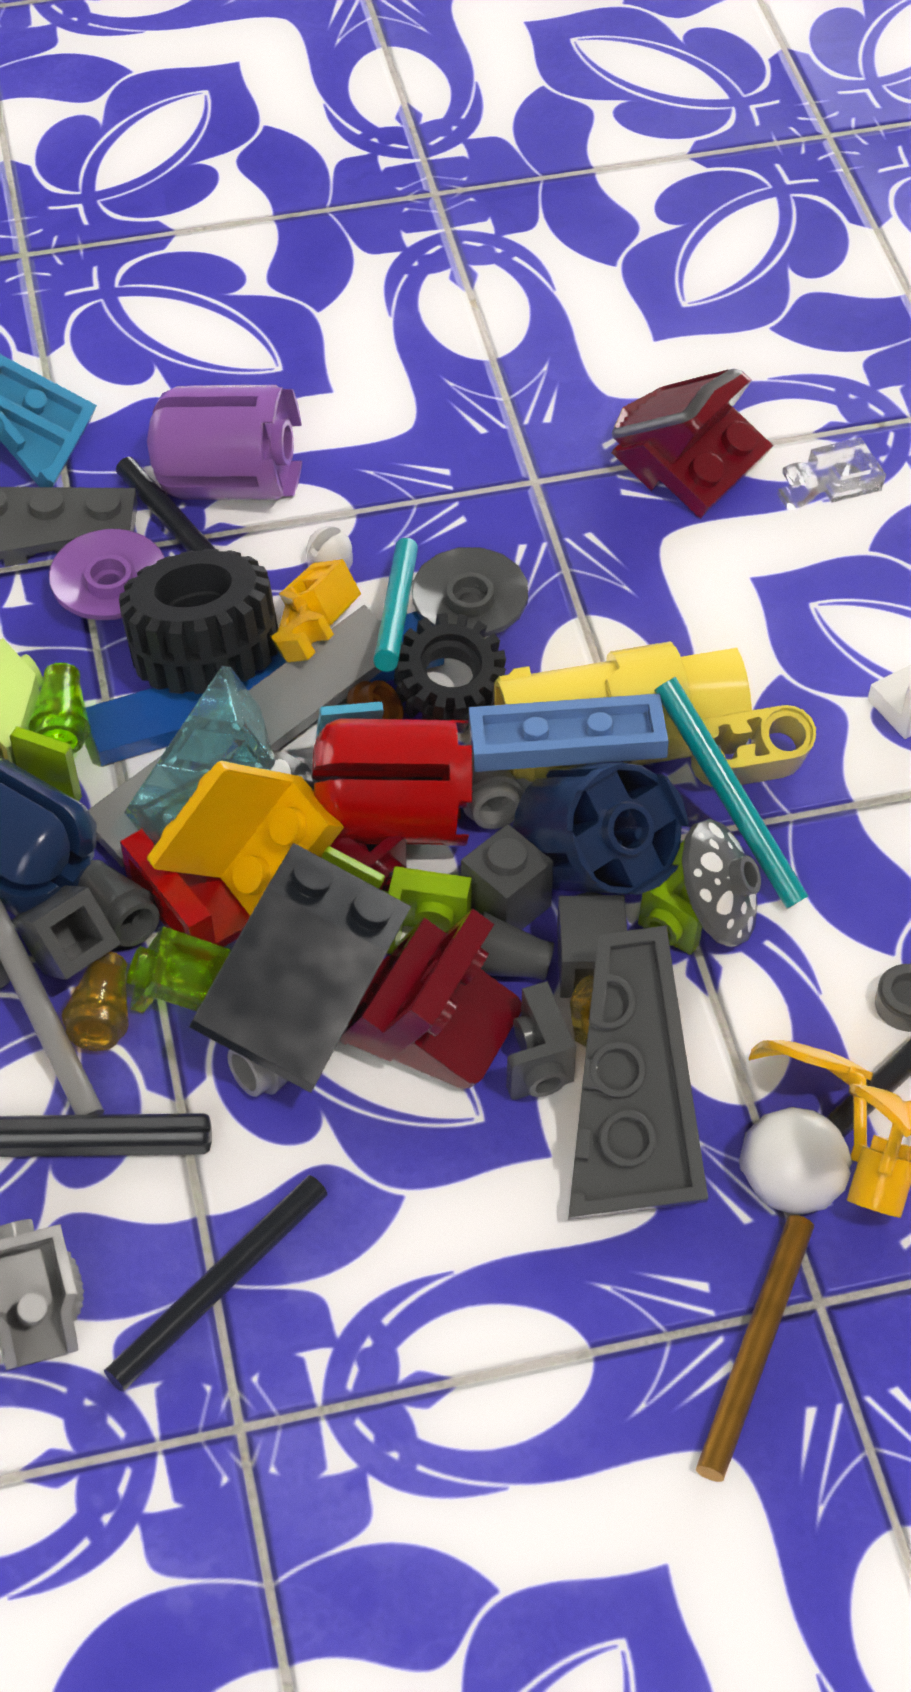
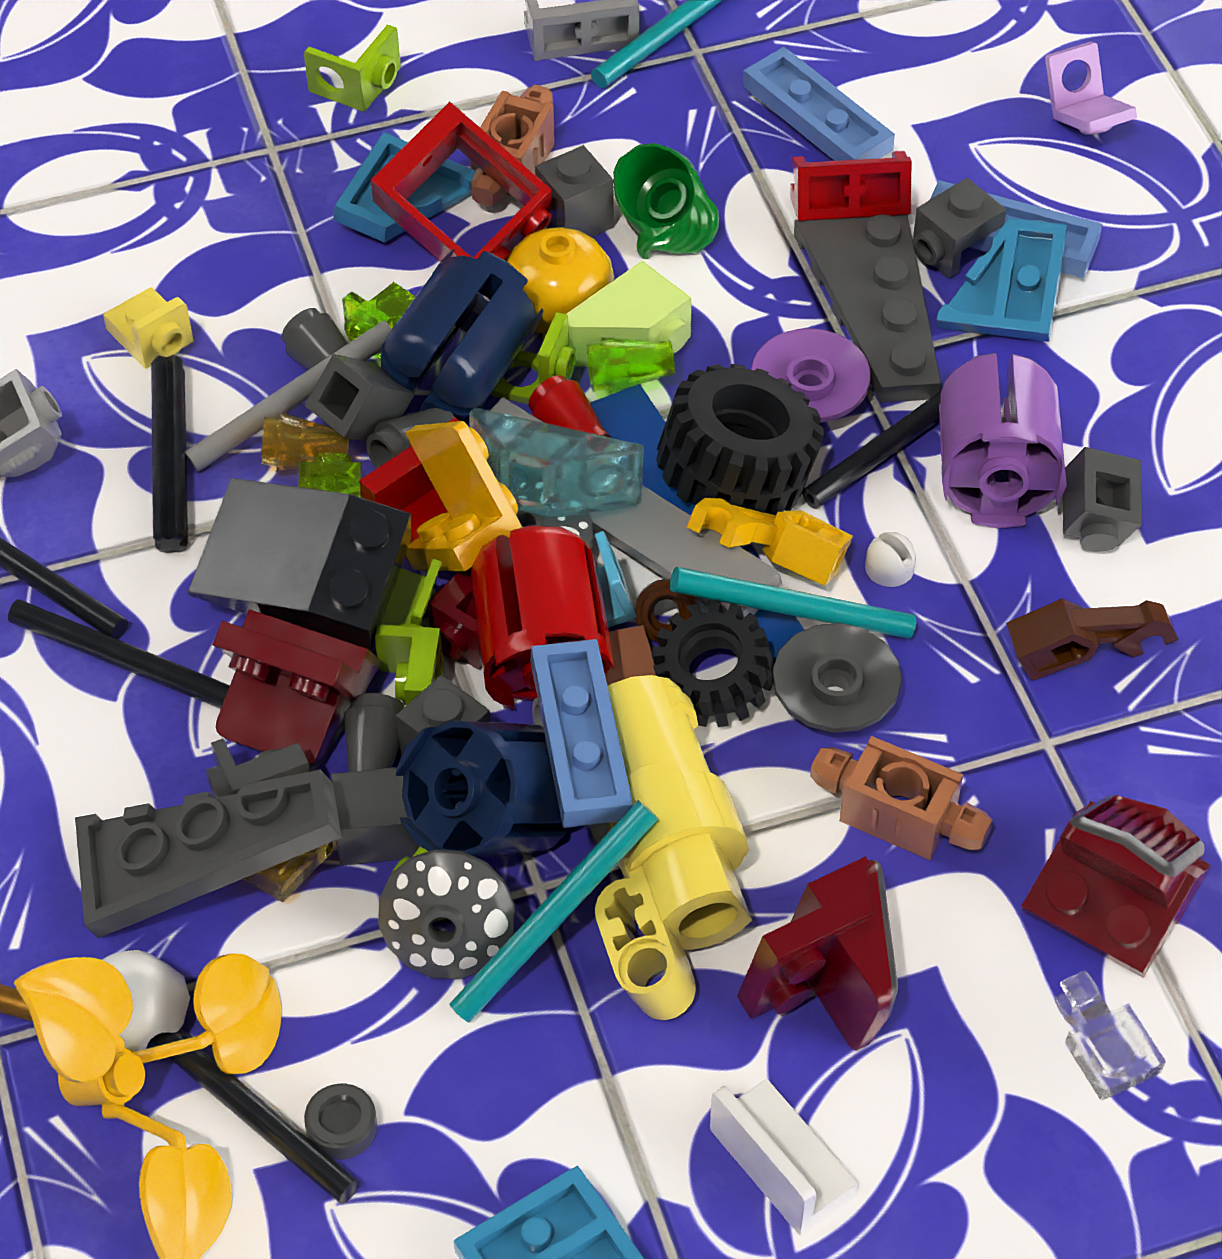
camera: 85 degrees right, 0 degrees up
none -> black piece [8,599,230,709]
none -> red cone [528,375,612,457]
none -> dark red piece [737,856,898,1051]
none -> nougat piece [810,736,993,860]
none -> reddish brown piece [1006,598,1179,681]
none -> dark grey brick [1063,447,1142,552]

